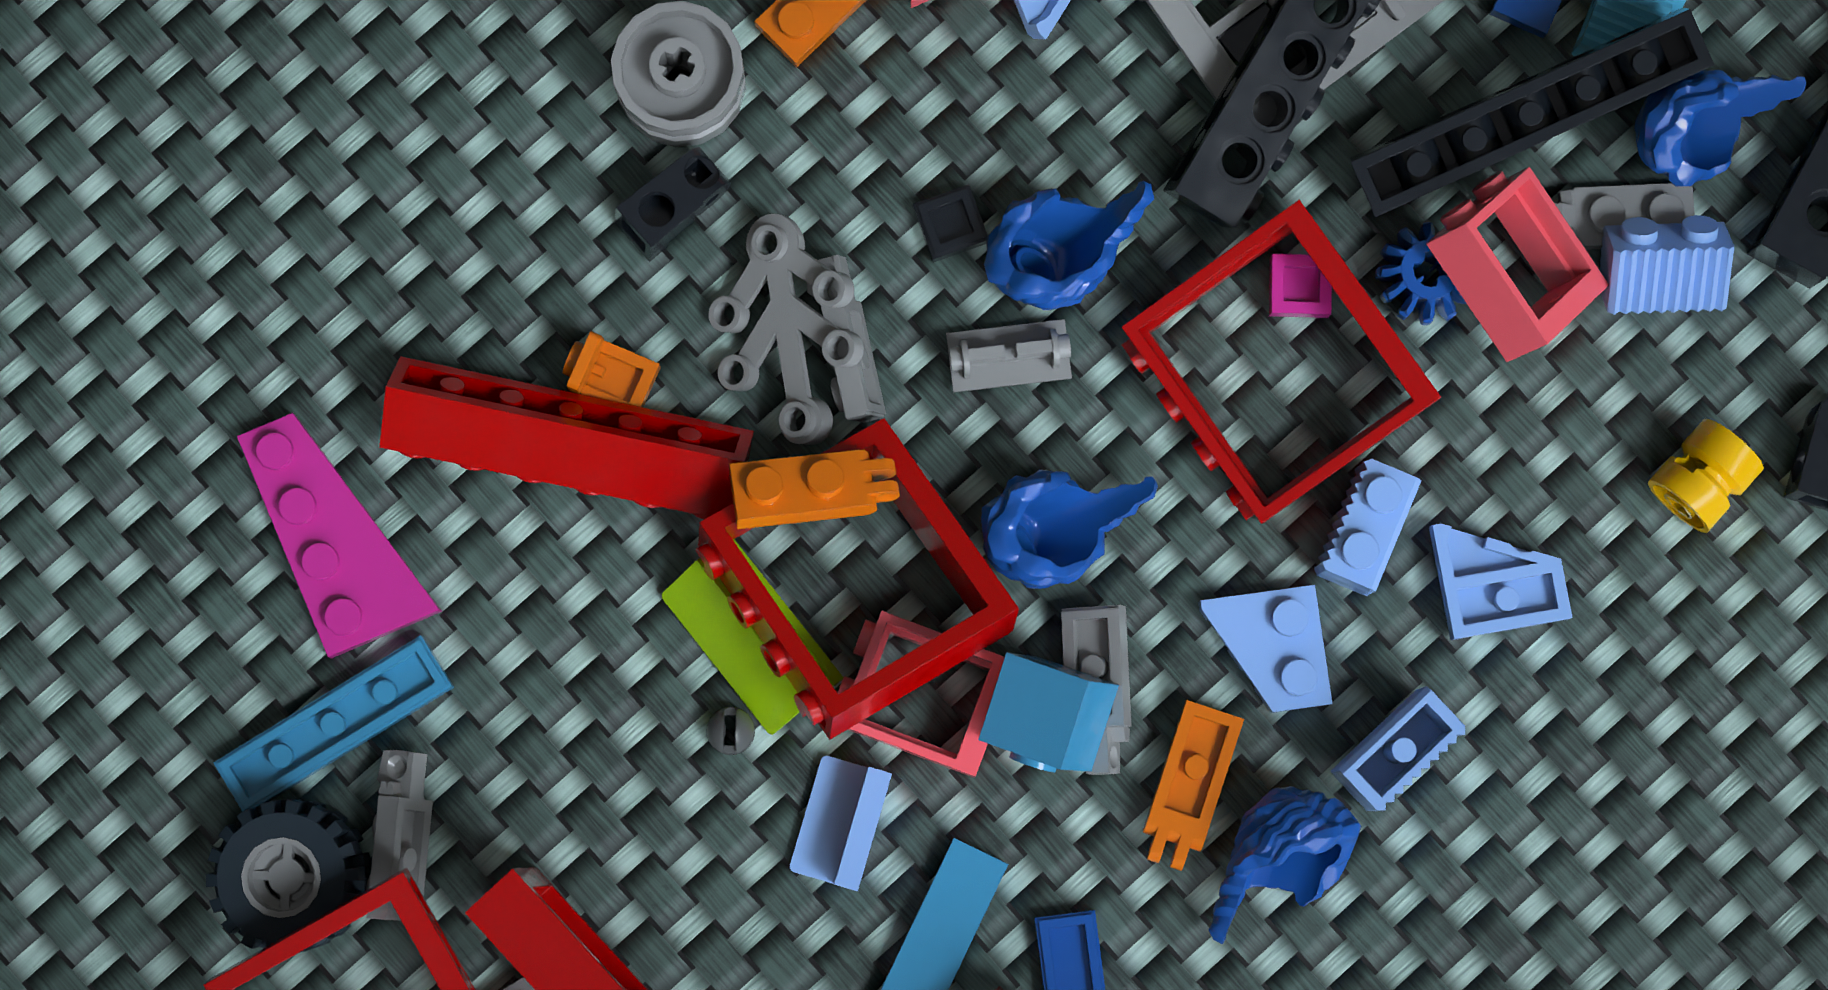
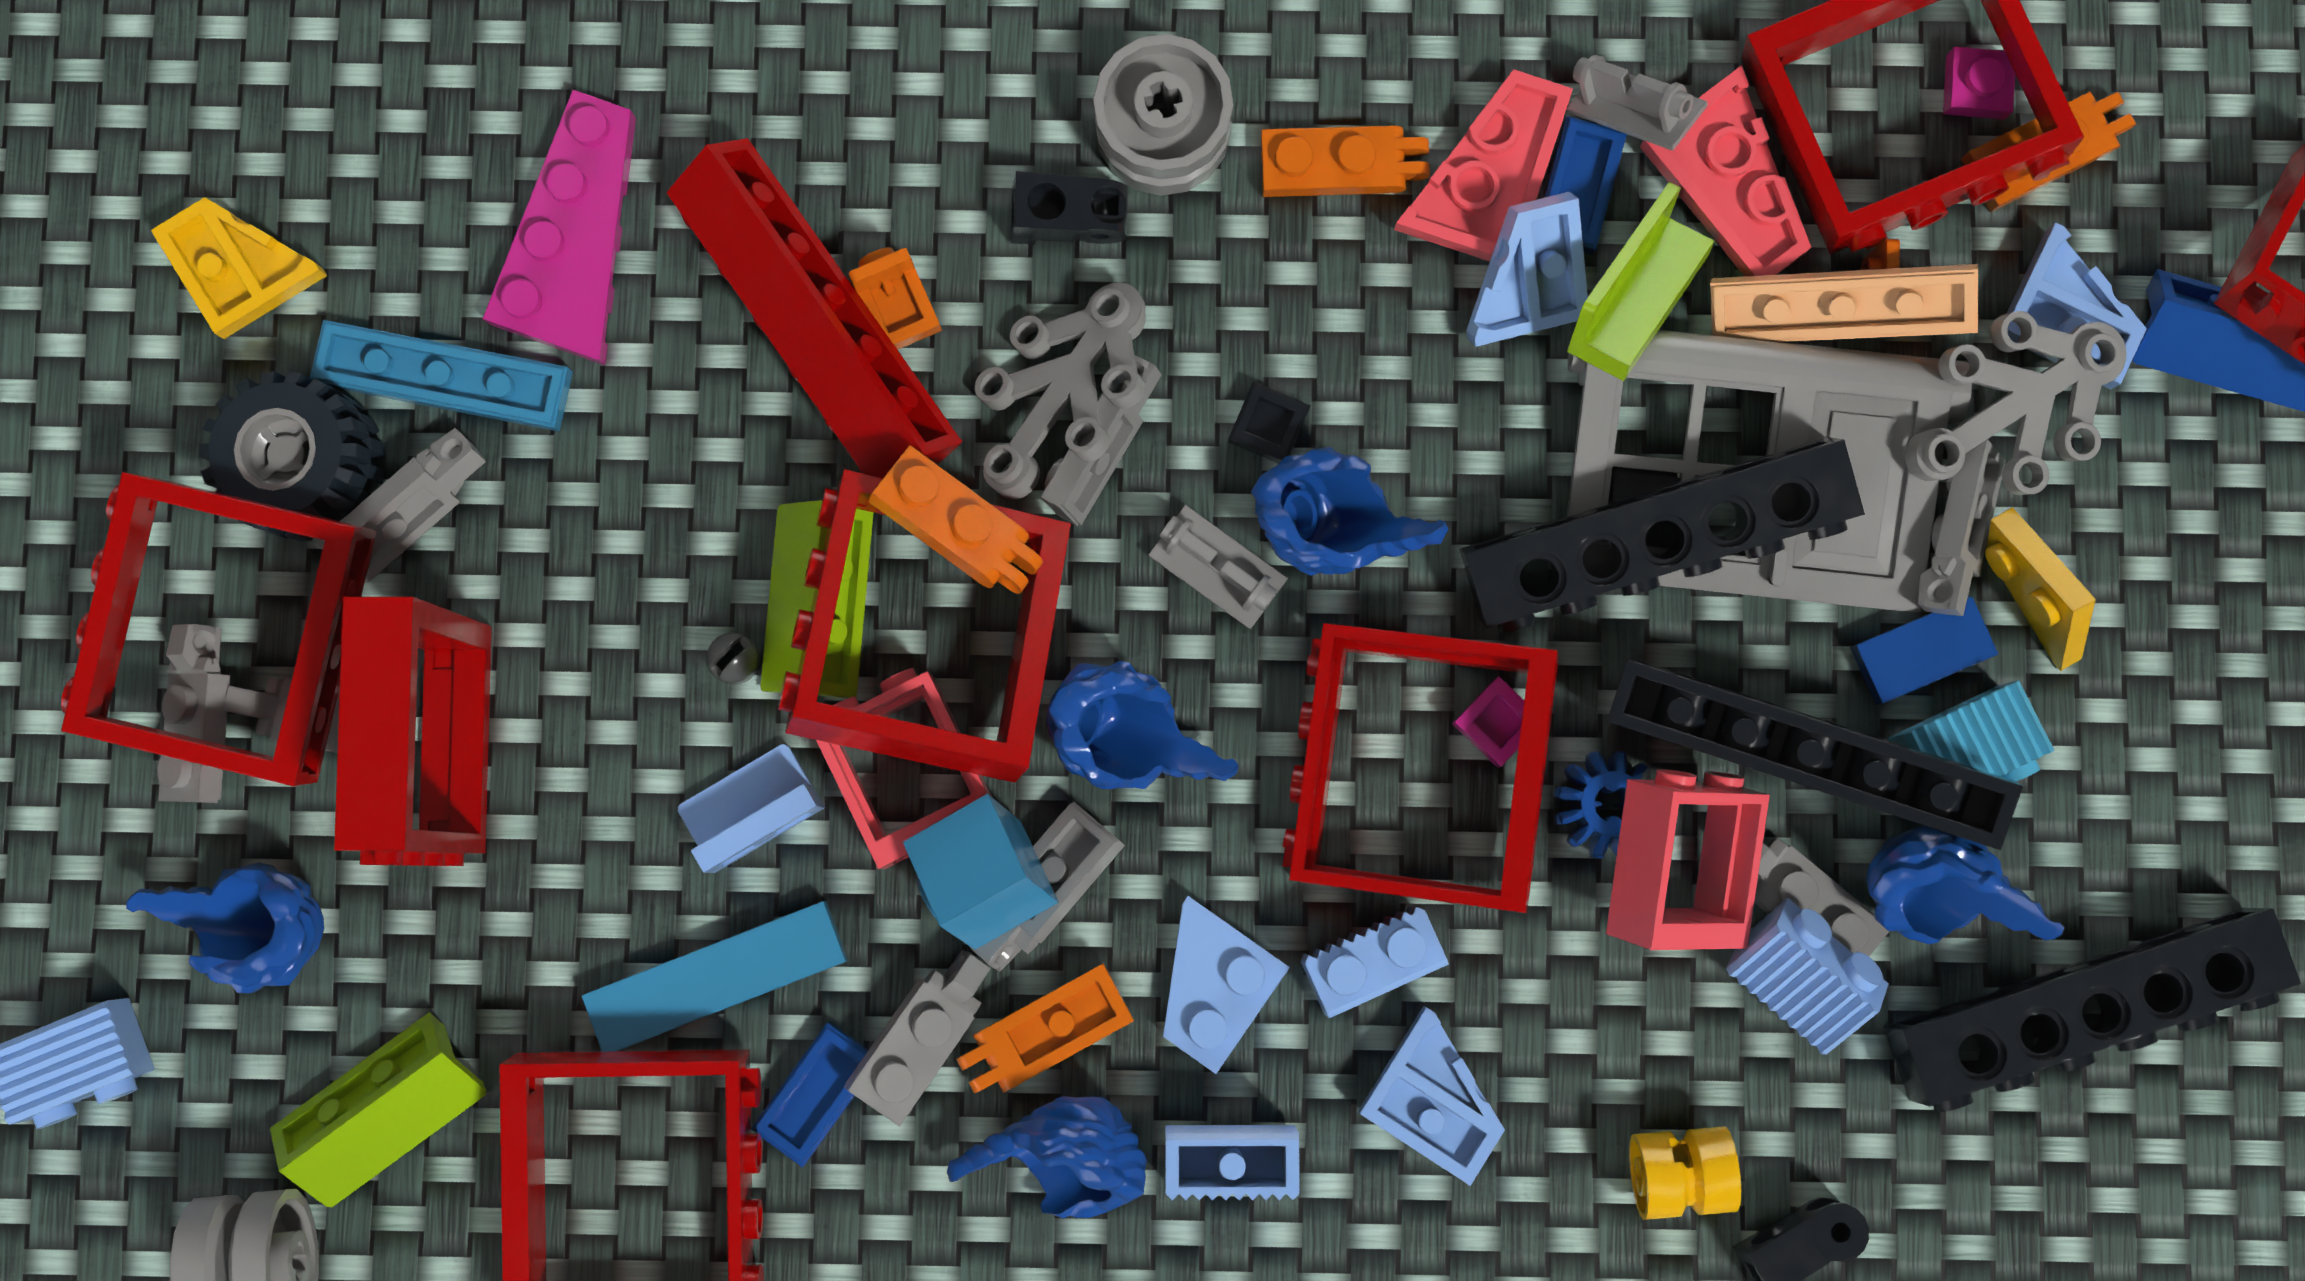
camera: 50 degrees right, 0 degrees up
none -> yellow wing [151,197,327,339]
none -> light grey hinge [844,950,991,1127]

